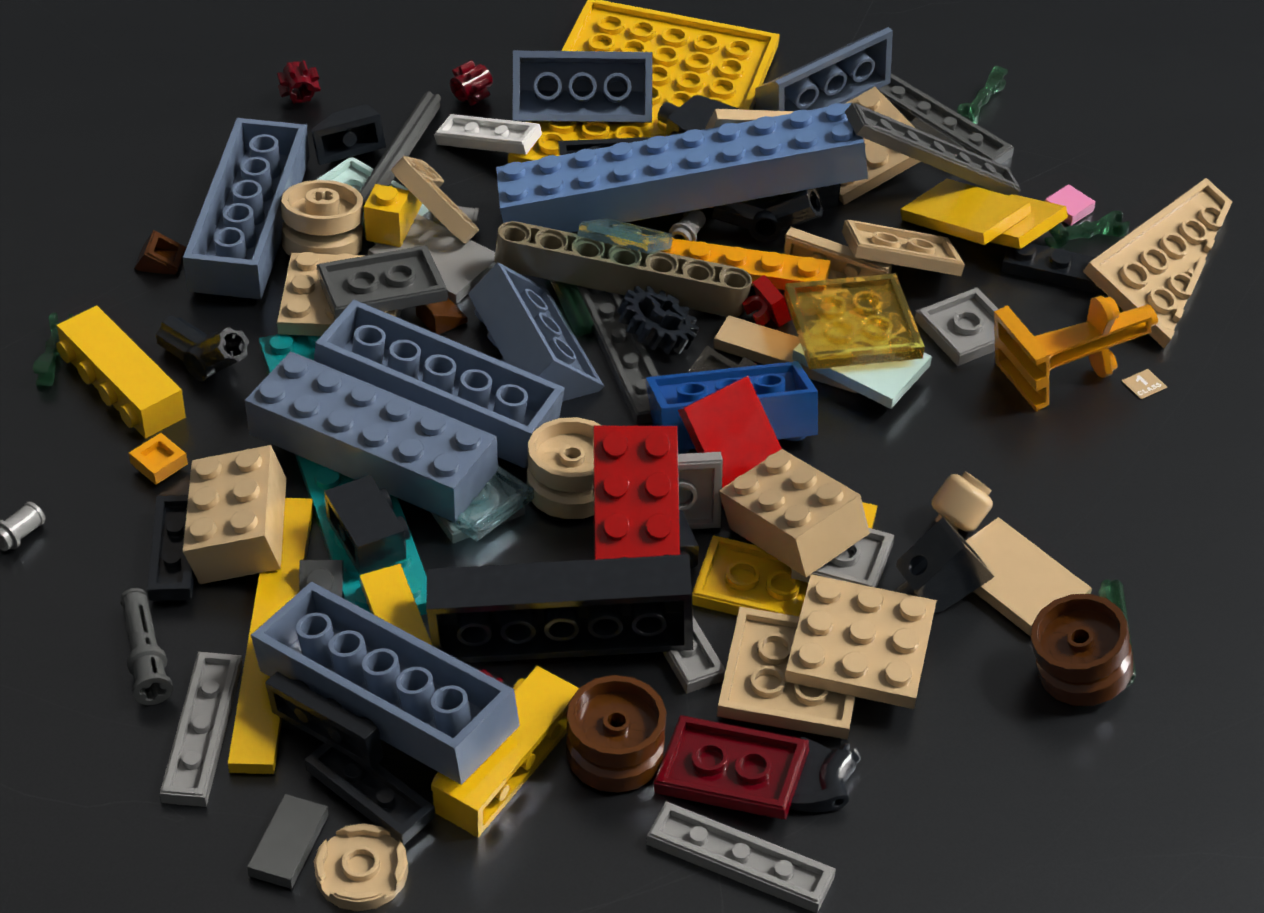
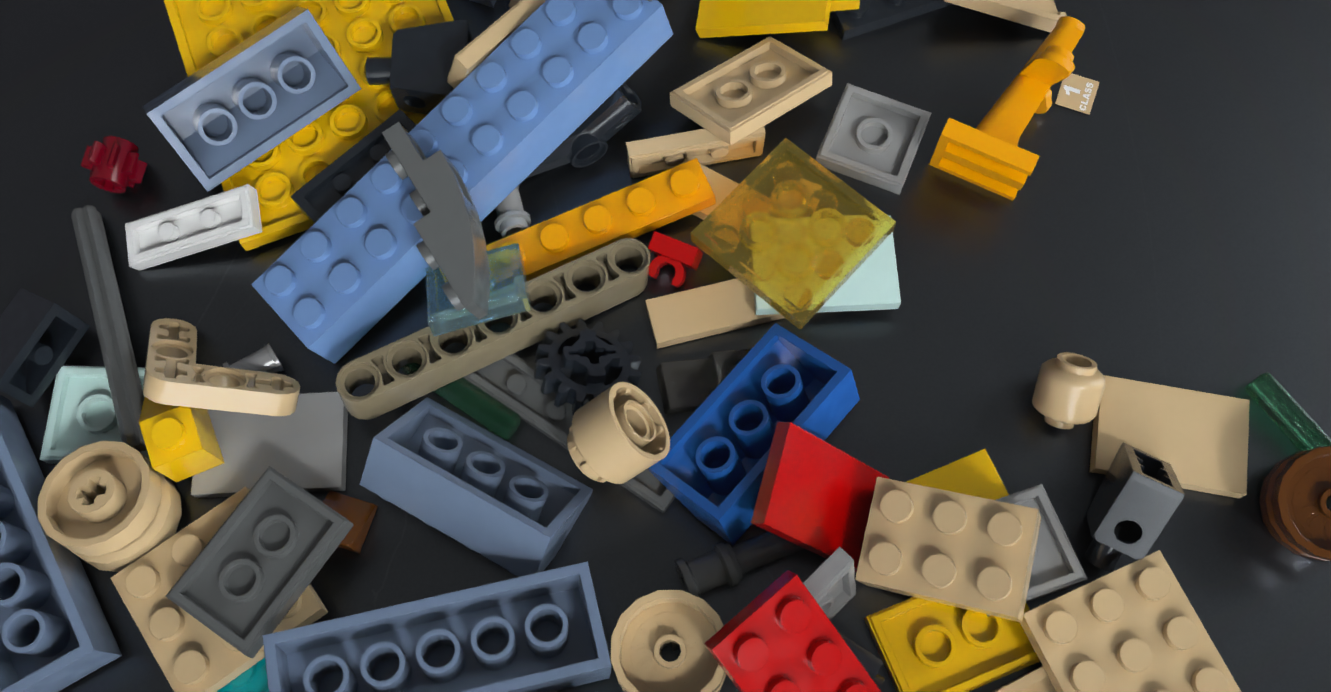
camera: 35 degrees left, 25 degrees up
none -> dark grey slope [382,122,490,320]
none -> tan piece [567,382,670,484]

